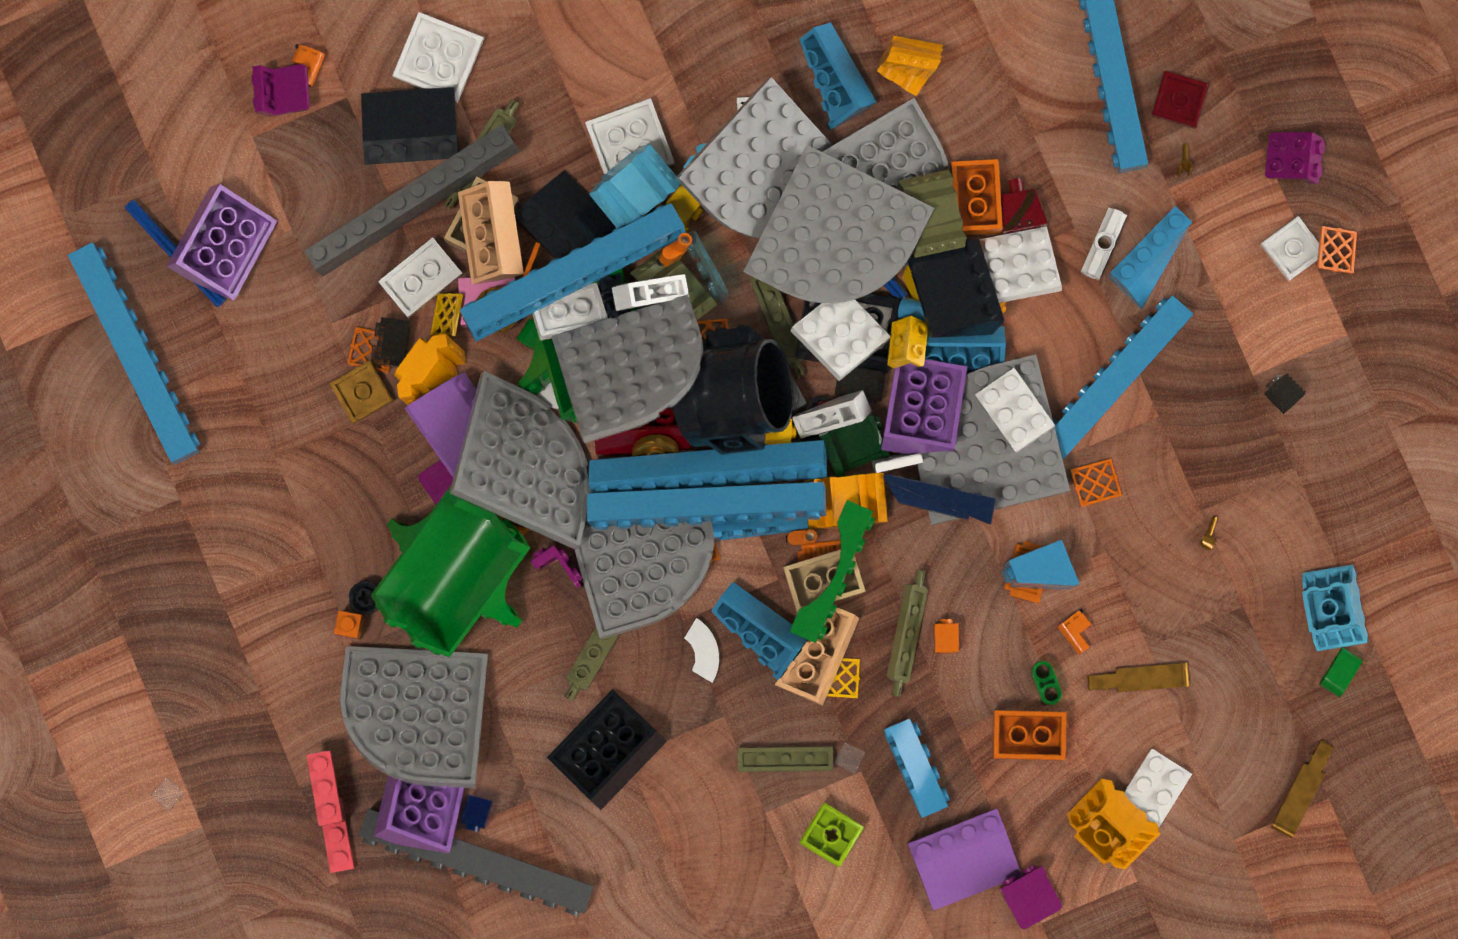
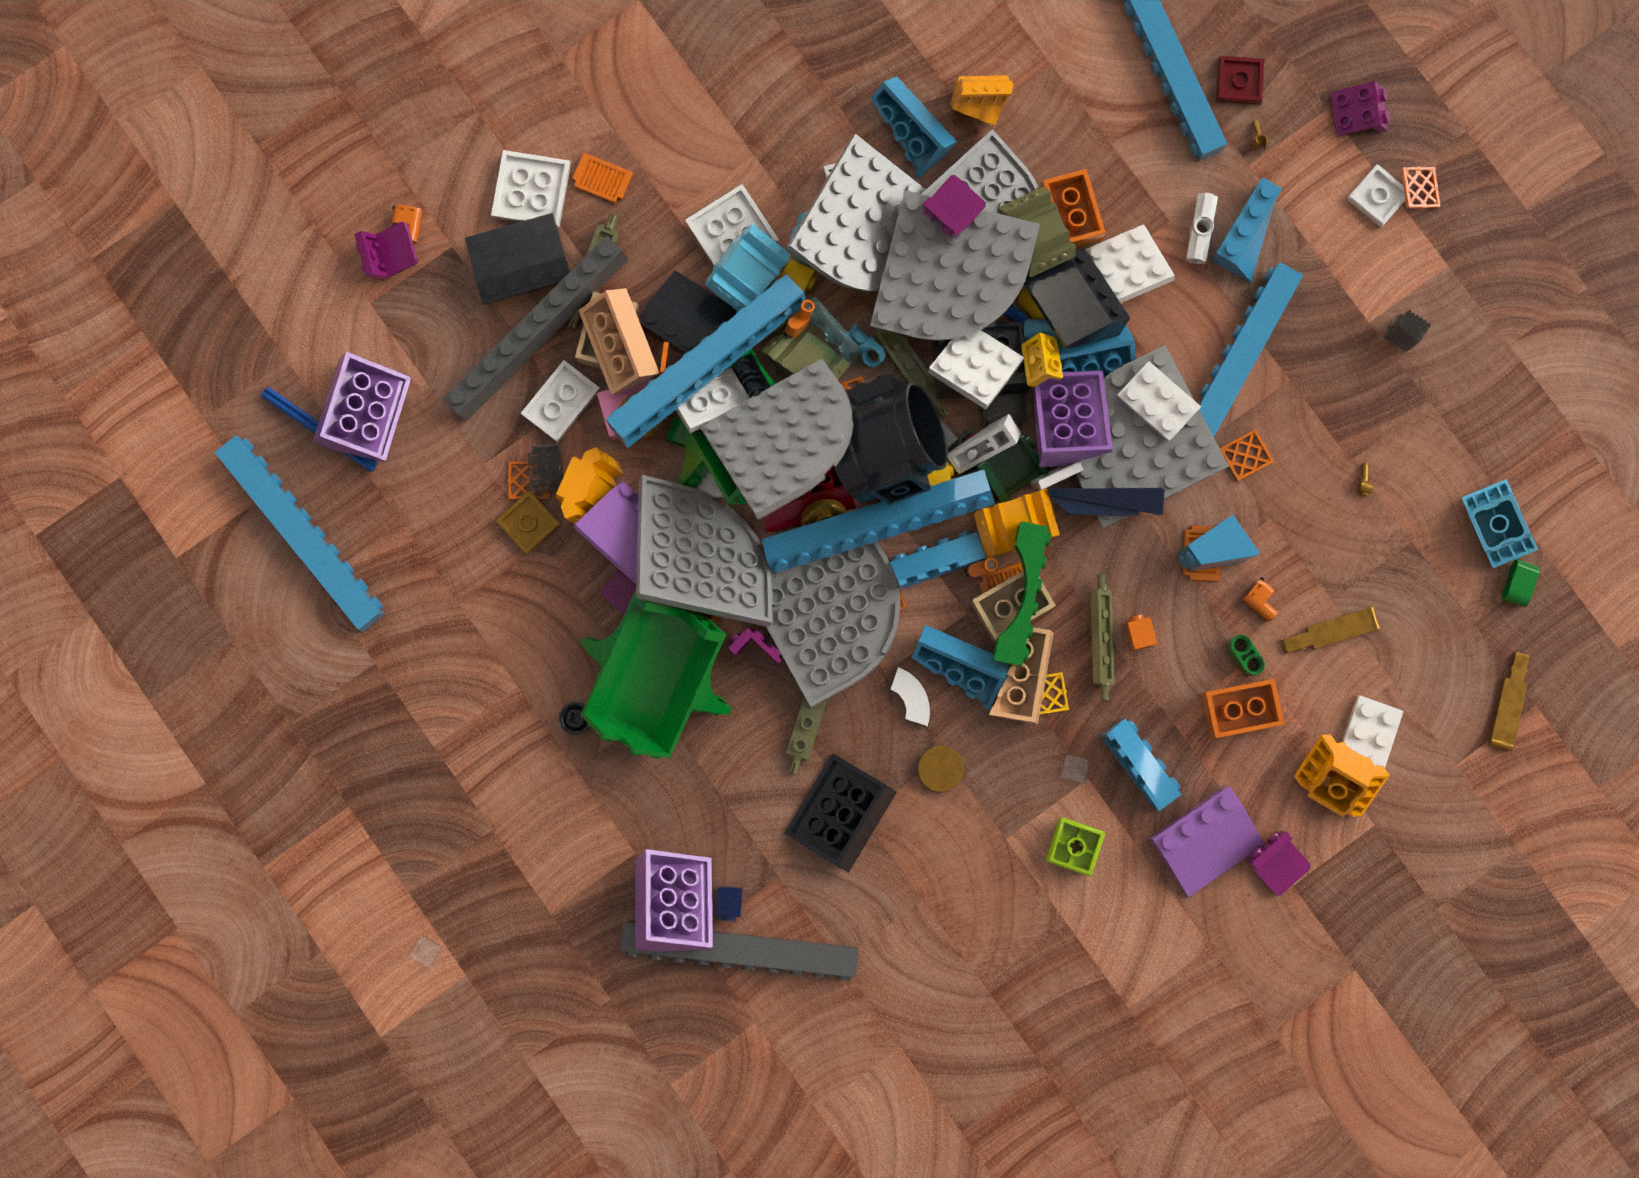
camera: 20 degrees left, 0 degrees up
coral bracket [306,751,355,873] -> none
orange brick [334,610,365,640] -> none
light grey plate [340,646,488,788] -> none
yellow window [430,293,463,336] -> none
dark azure brick [587,482,827,530] -> none
white slope [612,274,689,311] -> none
olive plate [738,747,833,772] -> none
dark red torso [1001,178,1047,235] -> none
none -> orange window [572,152,634,204]
none -> medium azure connector [844,323,886,367]
none -> pearl gold tile [918,746,964,792]
none -> magenta bracket [921,175,986,240]

